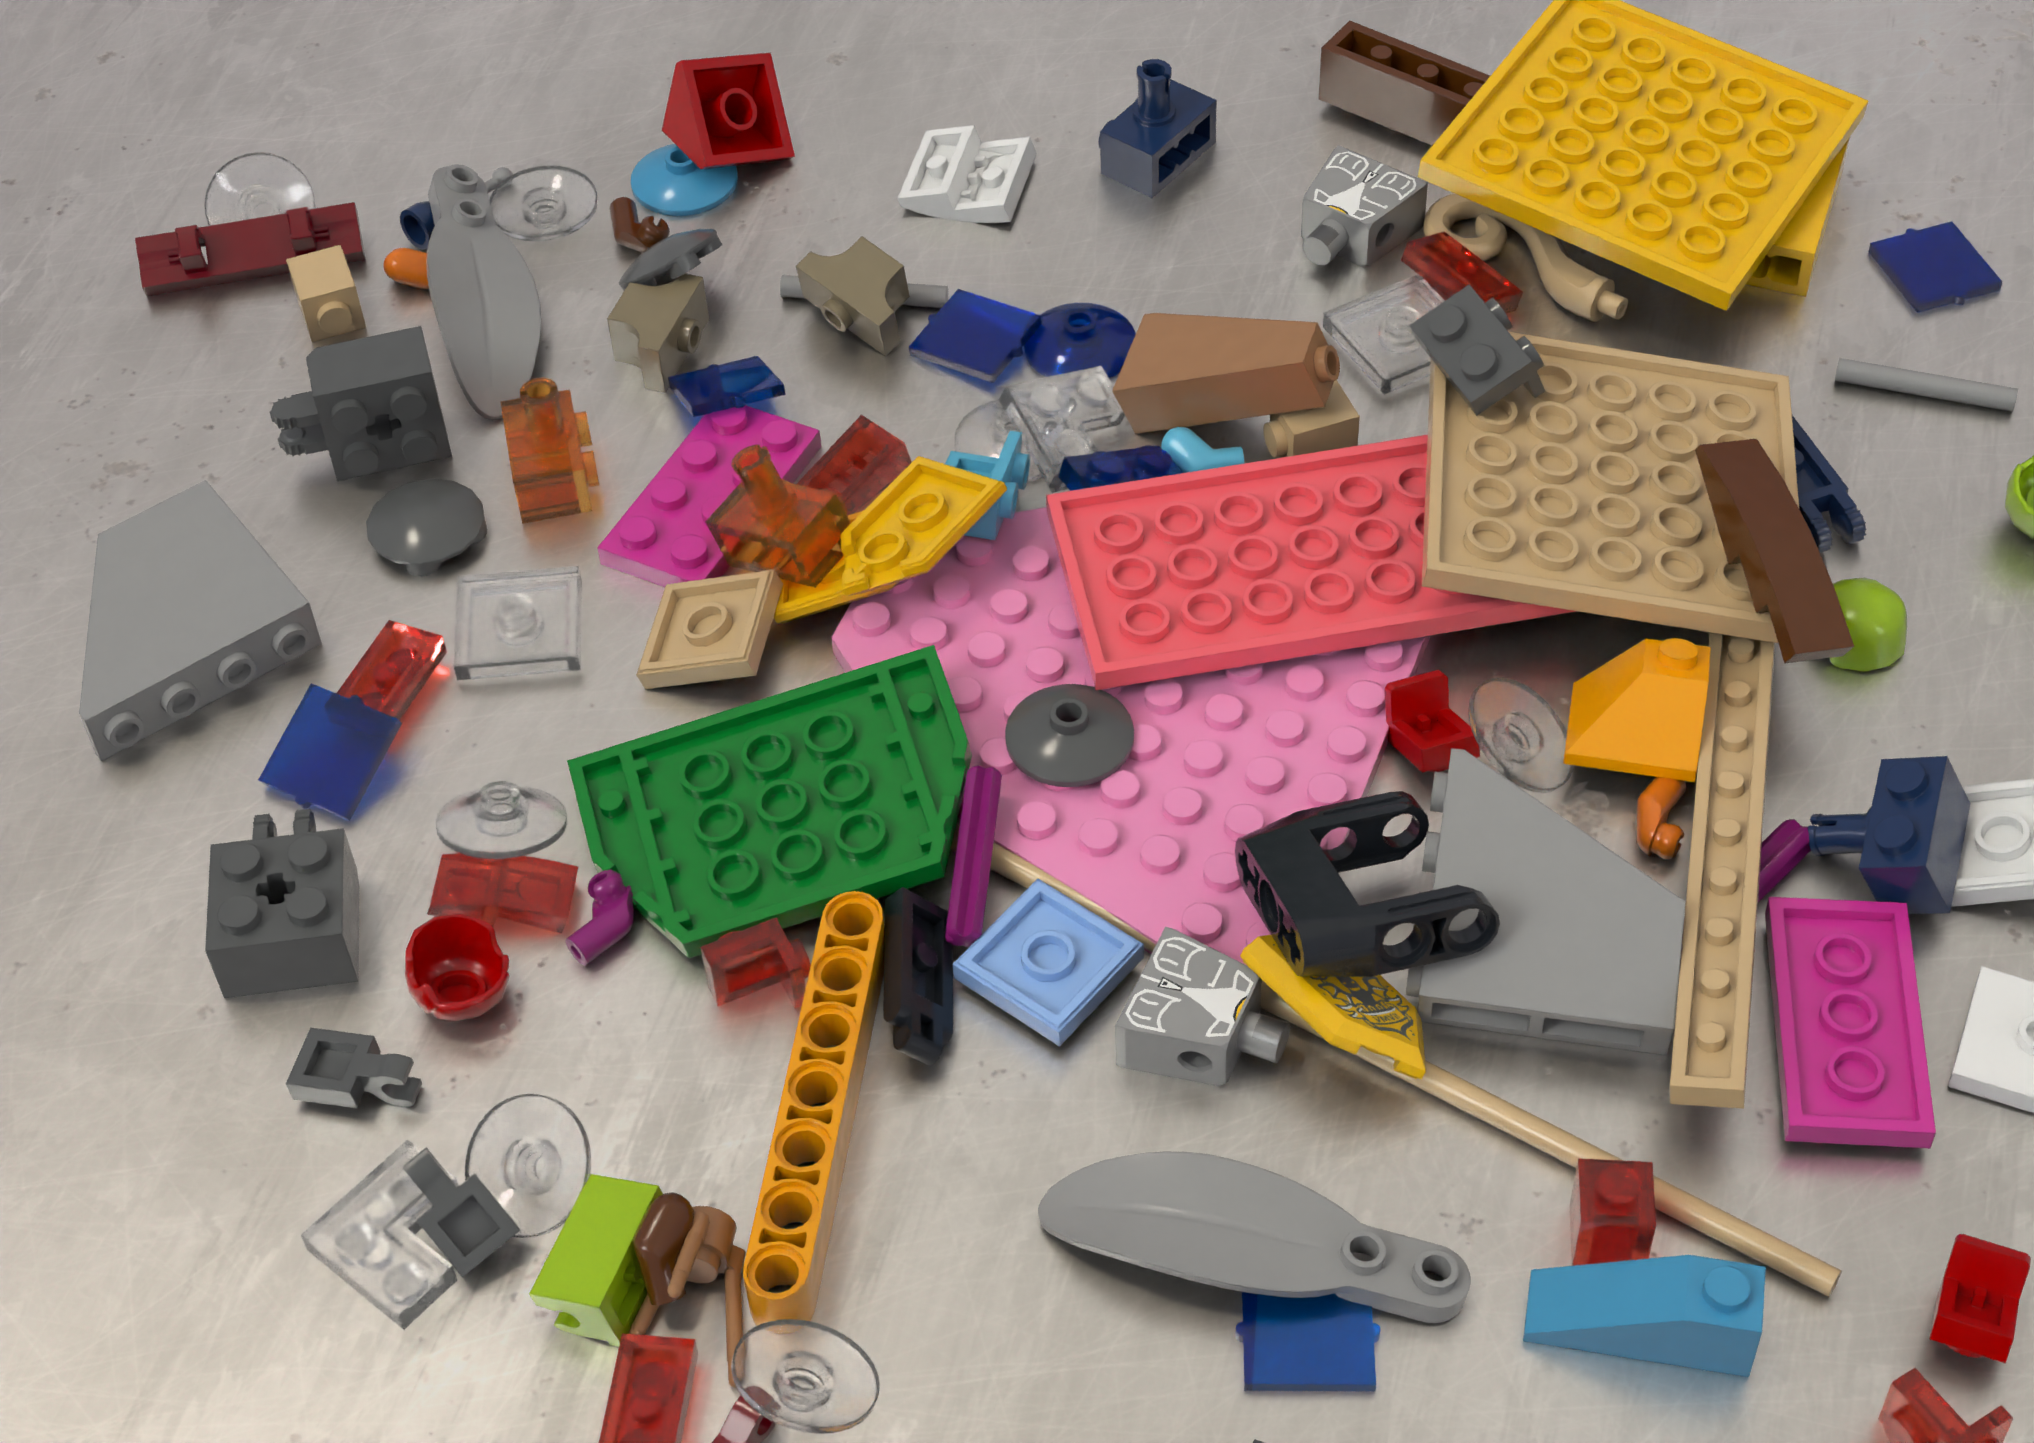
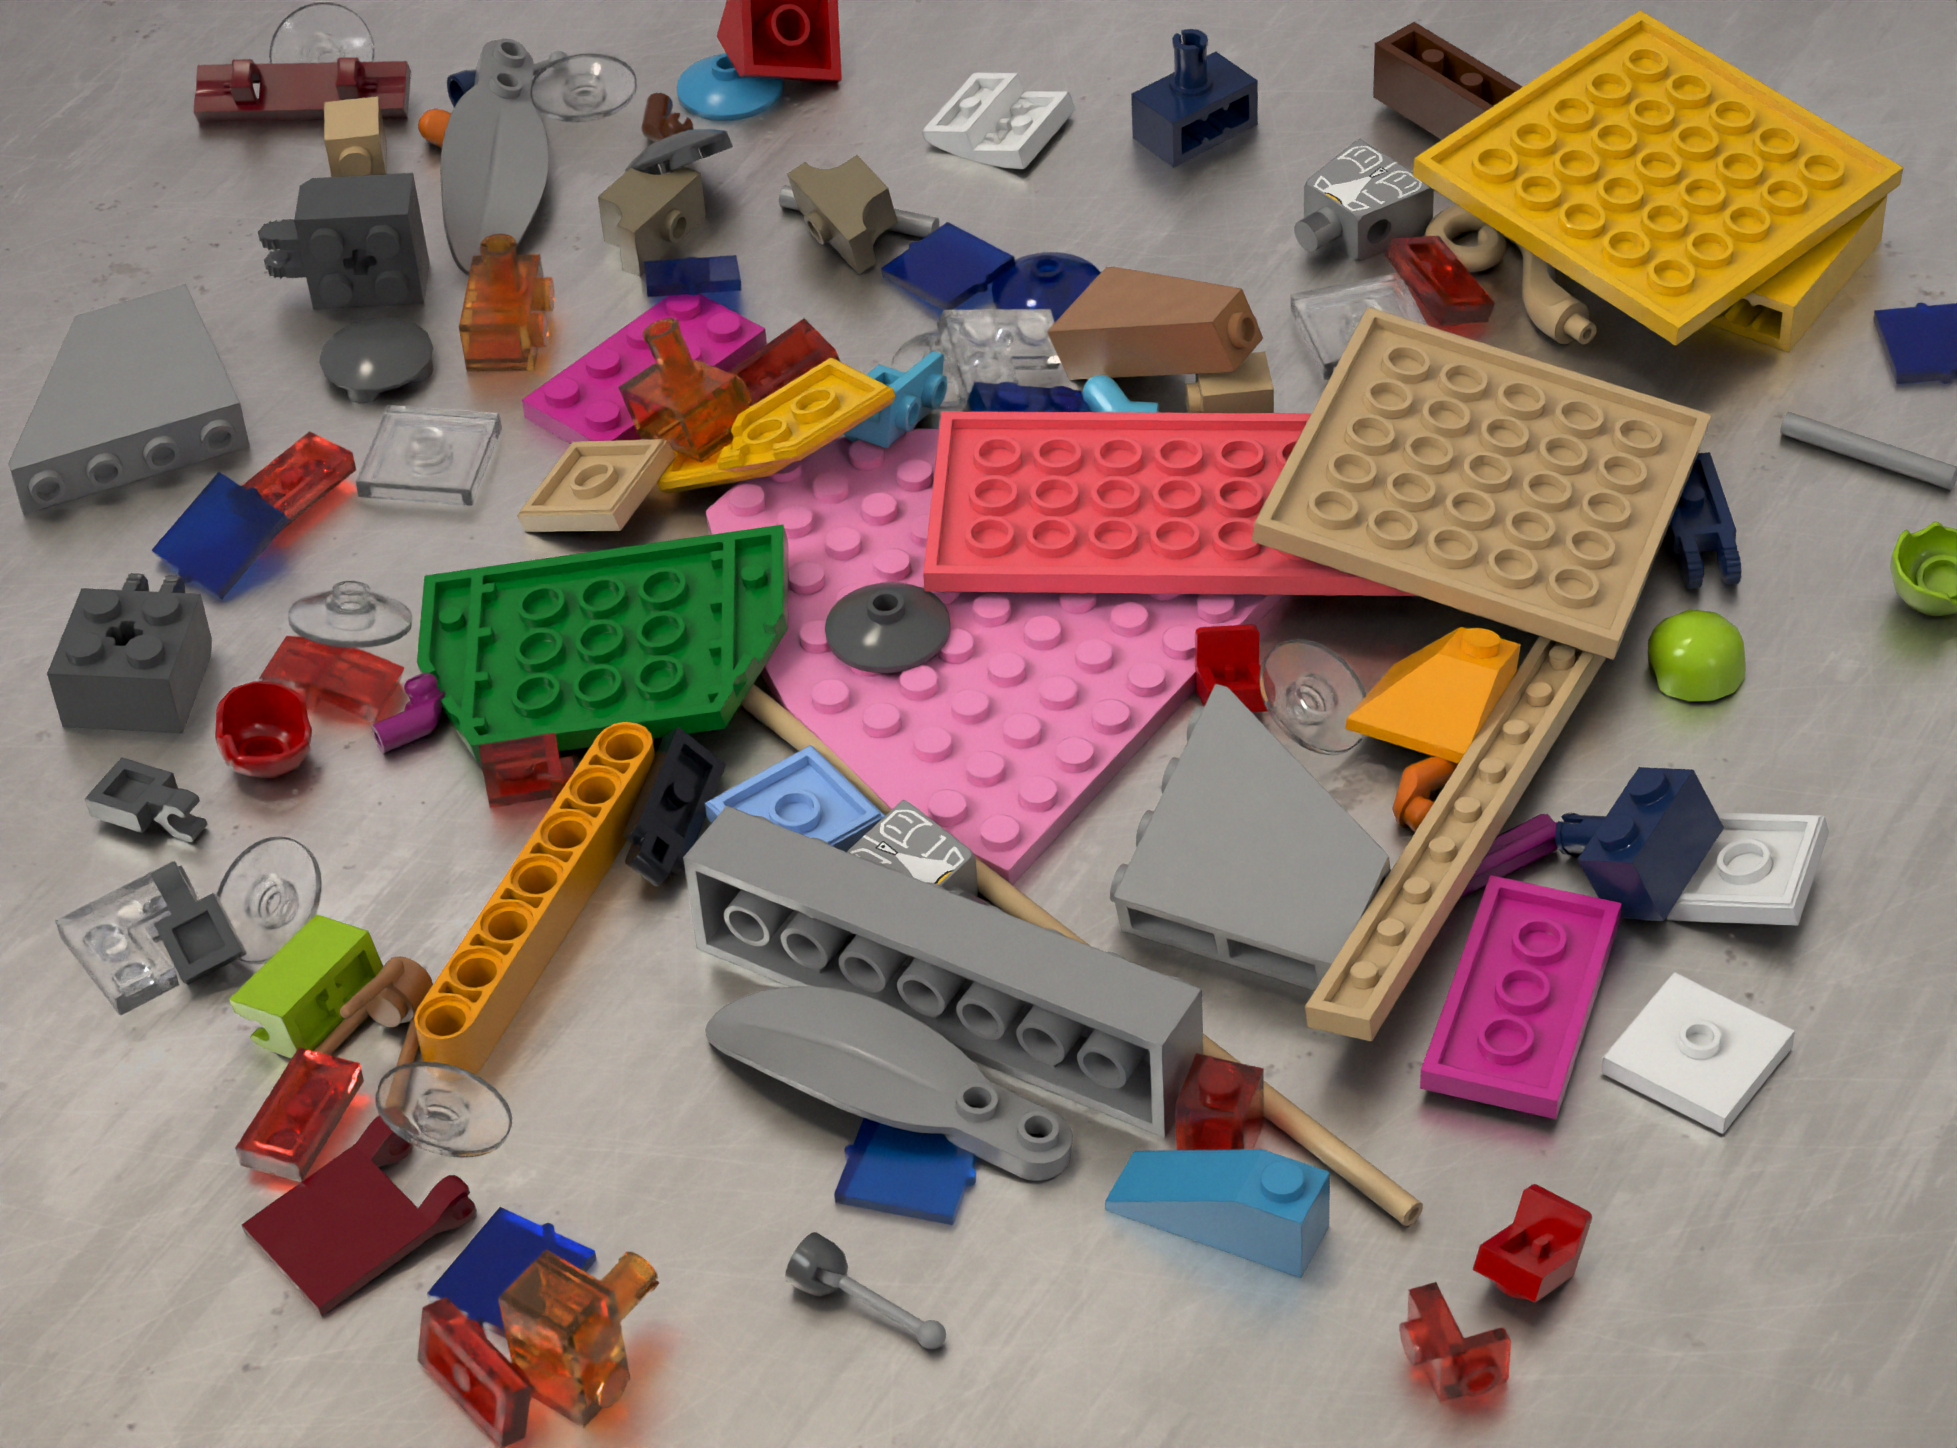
camera: 15 degrees right, 5 degrees down
reddish brown arm [633,1192,694,1306] -> none
magenta axle [945,765,1002,948] -> none
black connector [1235,791,1500,977] -> none
yellow tile [1240,935,1426,1080] -> none
dark grey bracket [1409,284,1545,416] -> none
reddish brown slope [1695,439,1854,664] -> none
none -> light grey brick [683,806,1204,1138]

